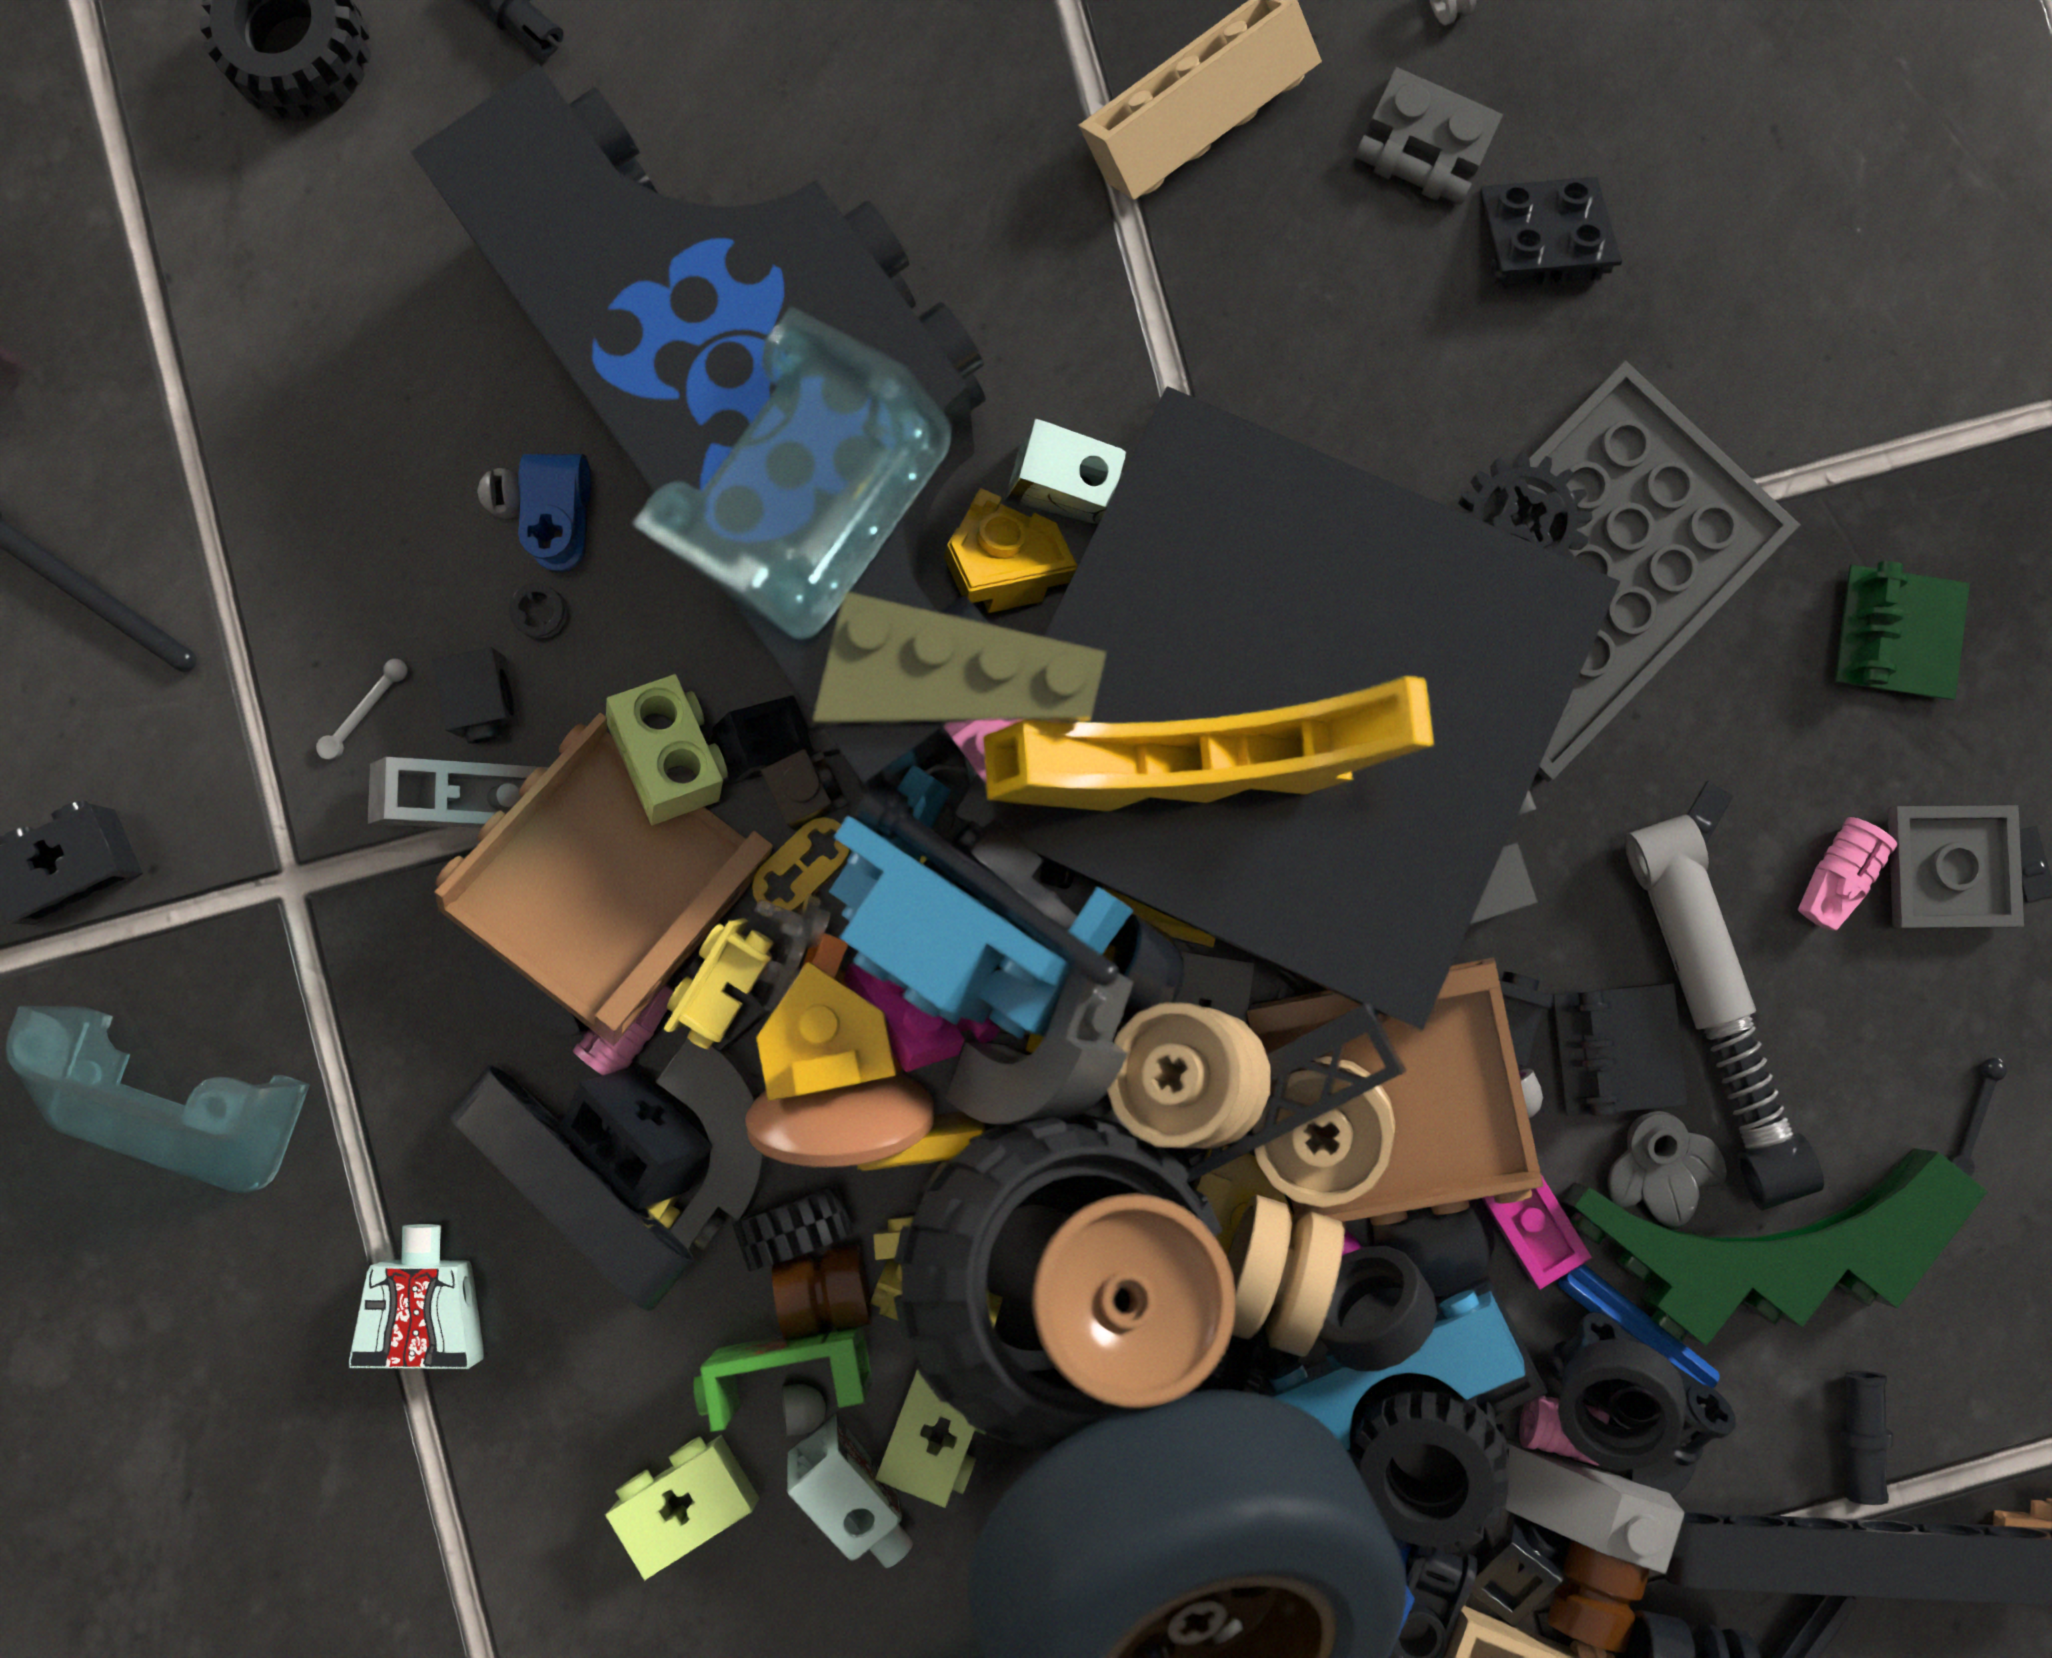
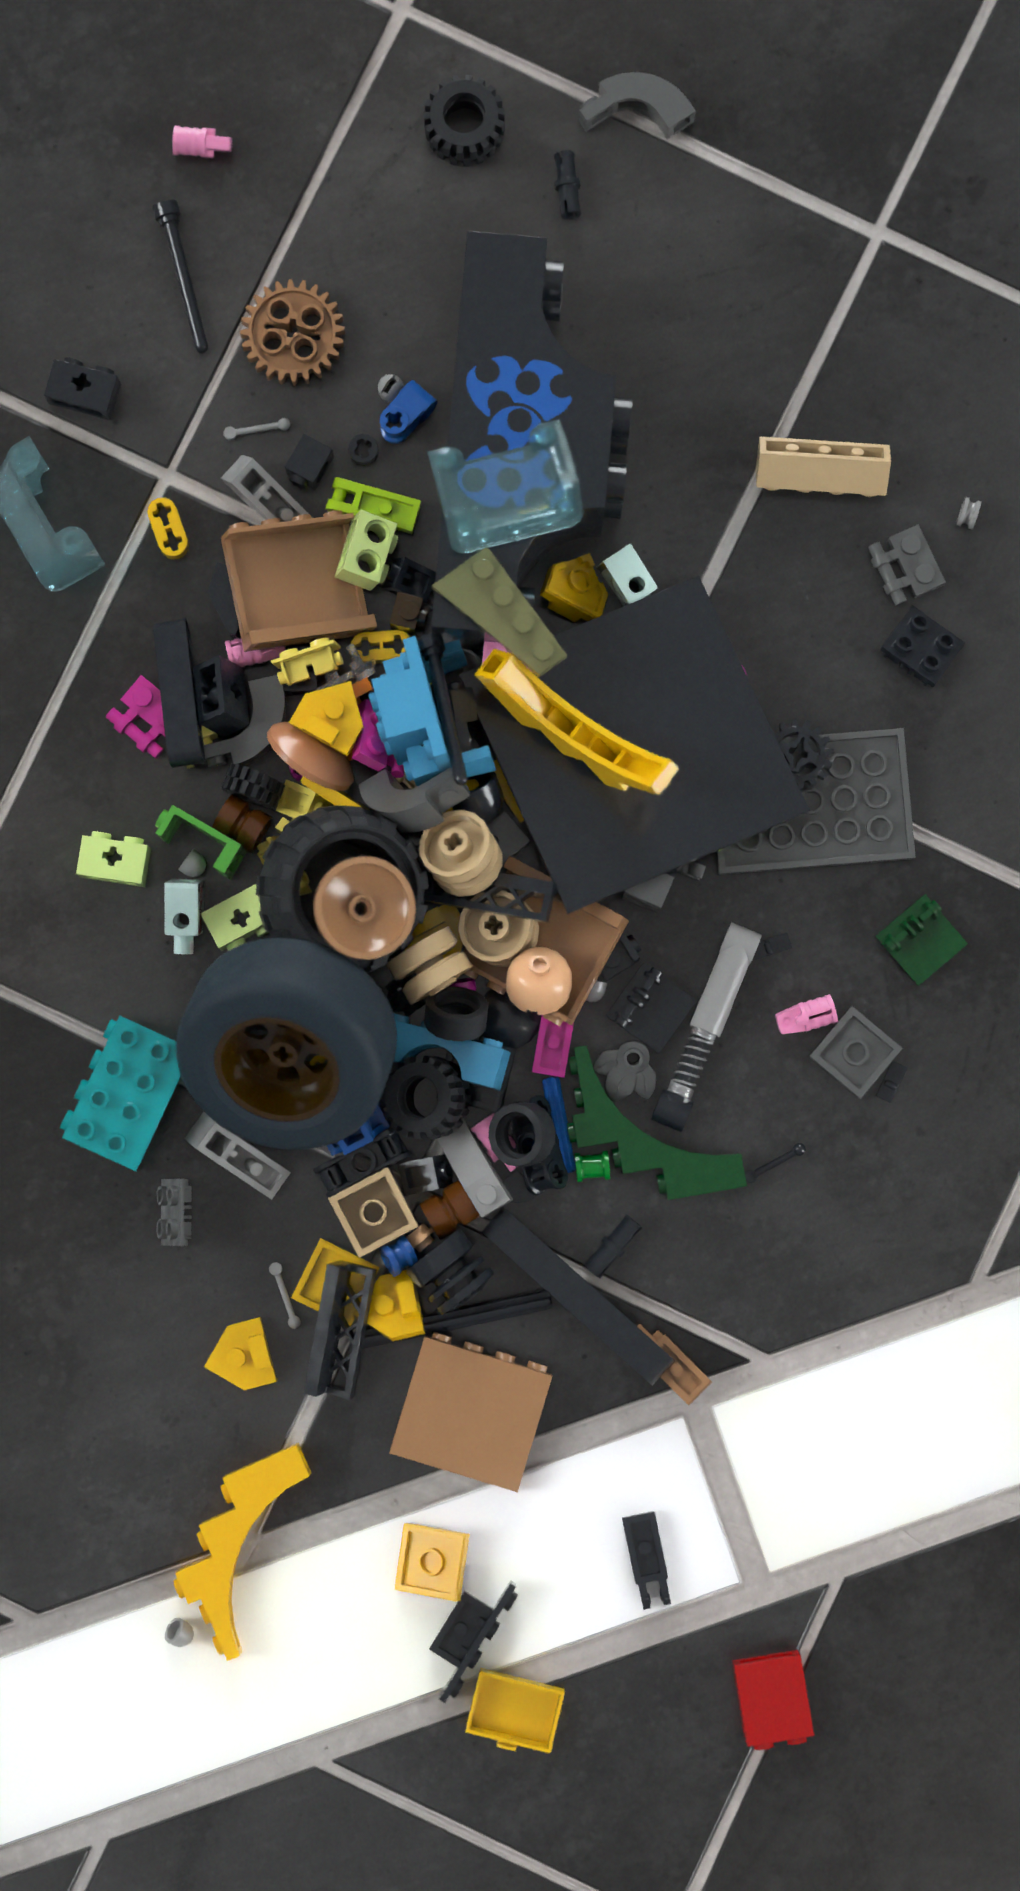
camera: 40 degrees right, 0 degrees up
torso [349,1224,484,1369] -> none
none -> dark pink plate [106,675,165,759]
none -> yellow beam [147,497,189,560]
none -> medium nougat gear [240,279,345,386]
none -> light yellow bracket [275,780,331,818]
none -> lime plate [325,477,421,534]
none -> light nougat cylinder [506,947,572,1015]
none -> green bush [575,1150,610,1183]

